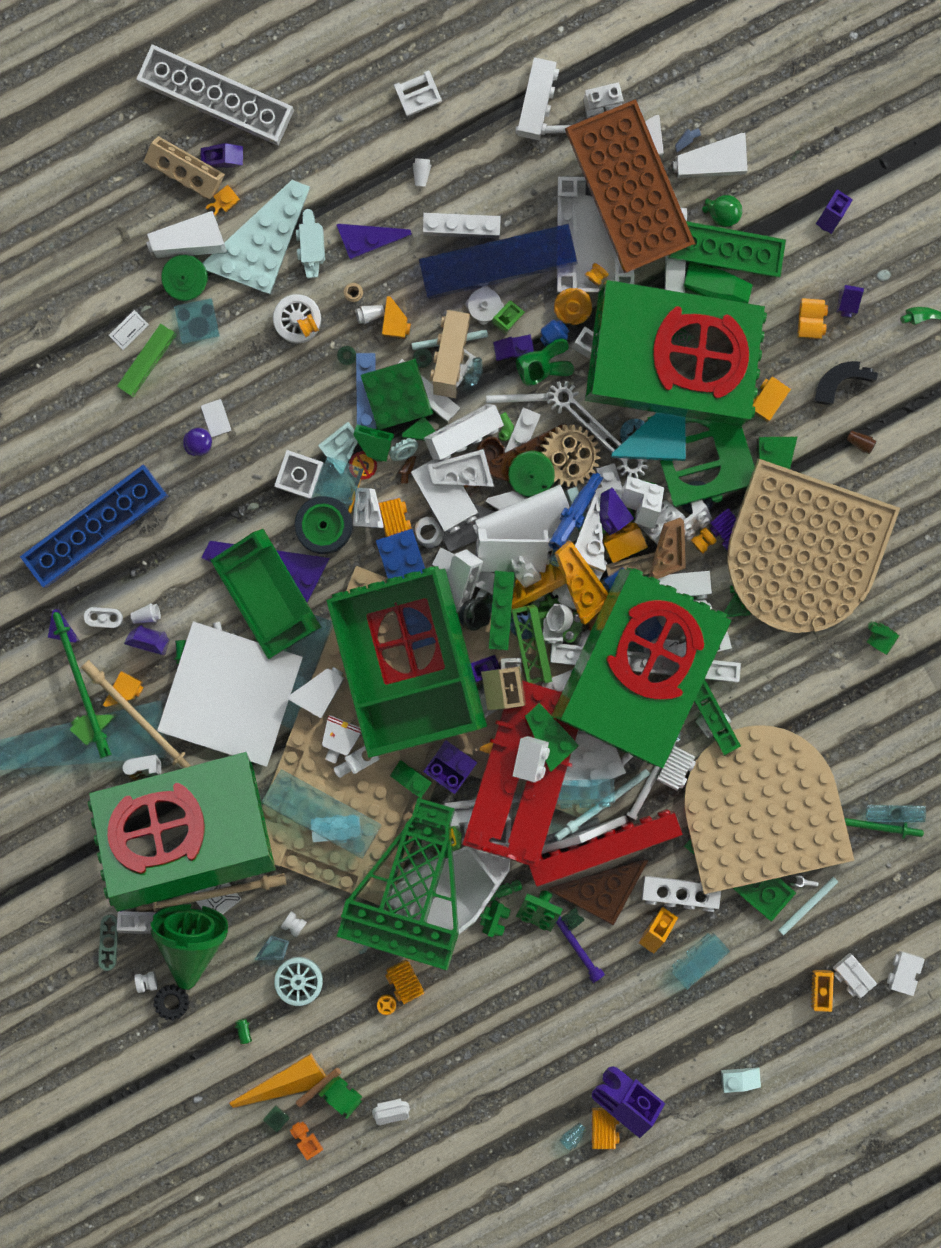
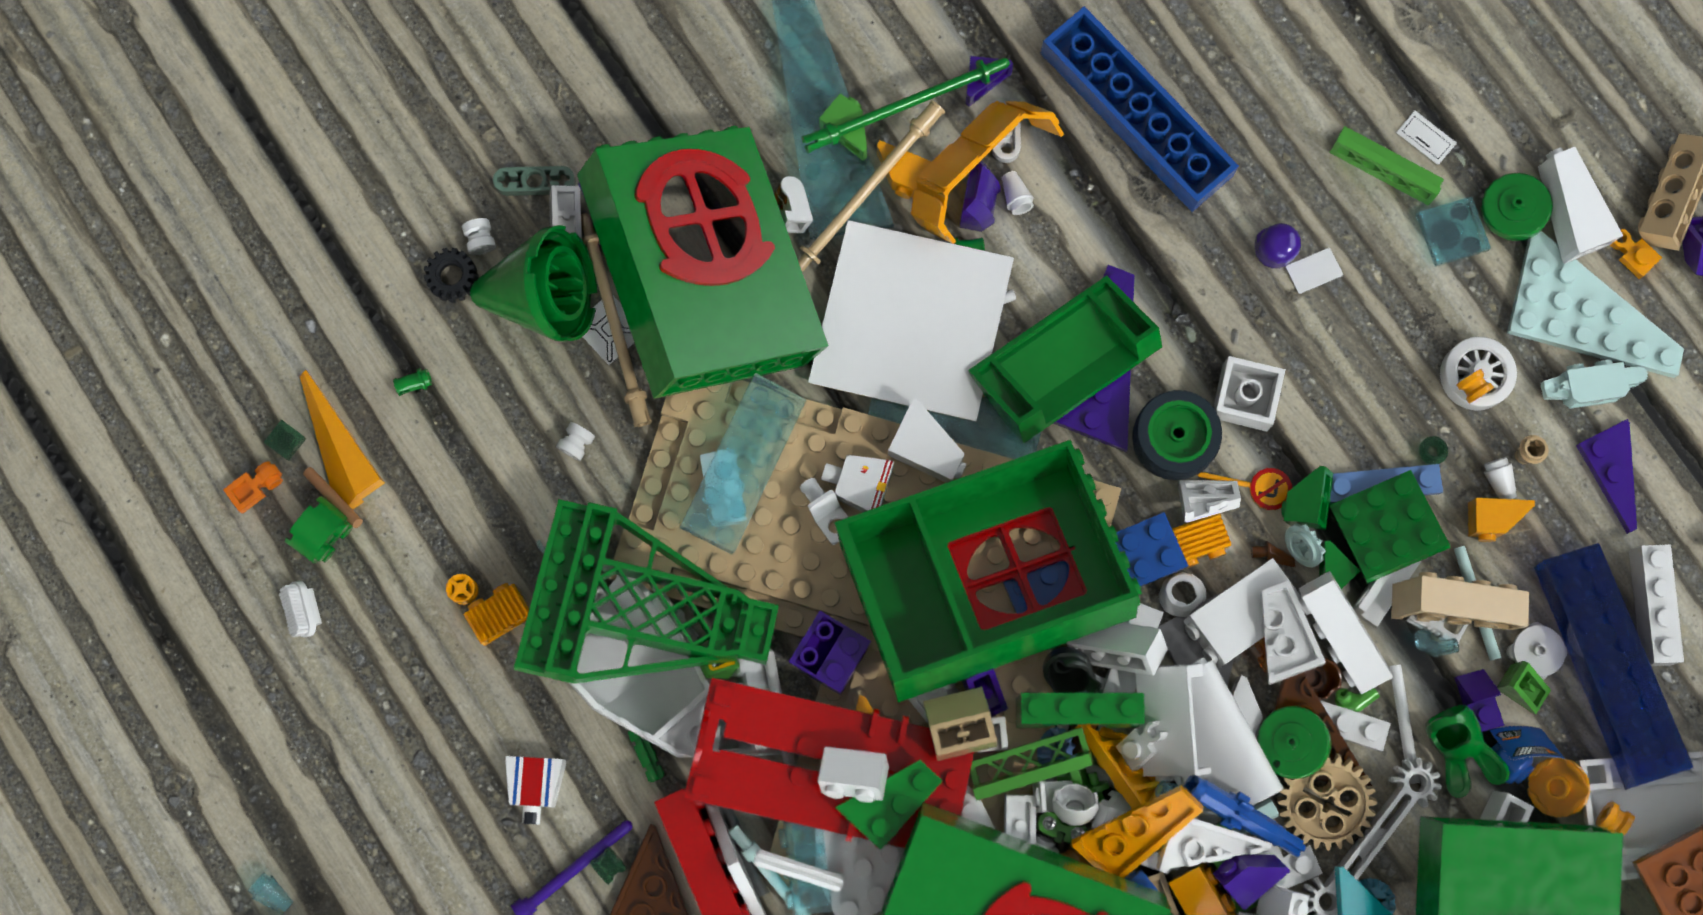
camera: 85 degrees right, 10 degrees down
clear light blue piece [255,935,289,960] -> none
light aqua wheel [274,957,323,1006] -> none
clear light blue slope [315,456,364,505] -> none
light aqua wing [318,422,358,474] -> none
green slope [390,760,432,798] -> none
clear green plate [413,348,432,368] -> none
green hips [479,900,511,937] -> none
green plate [516,890,562,932] -> none
none -> torso [505,756,566,825]
none -> white axle [754,850,843,891]
none -> light orange windscreen [911,101,1064,244]
none -> blue sticker [1490,726,1564,760]

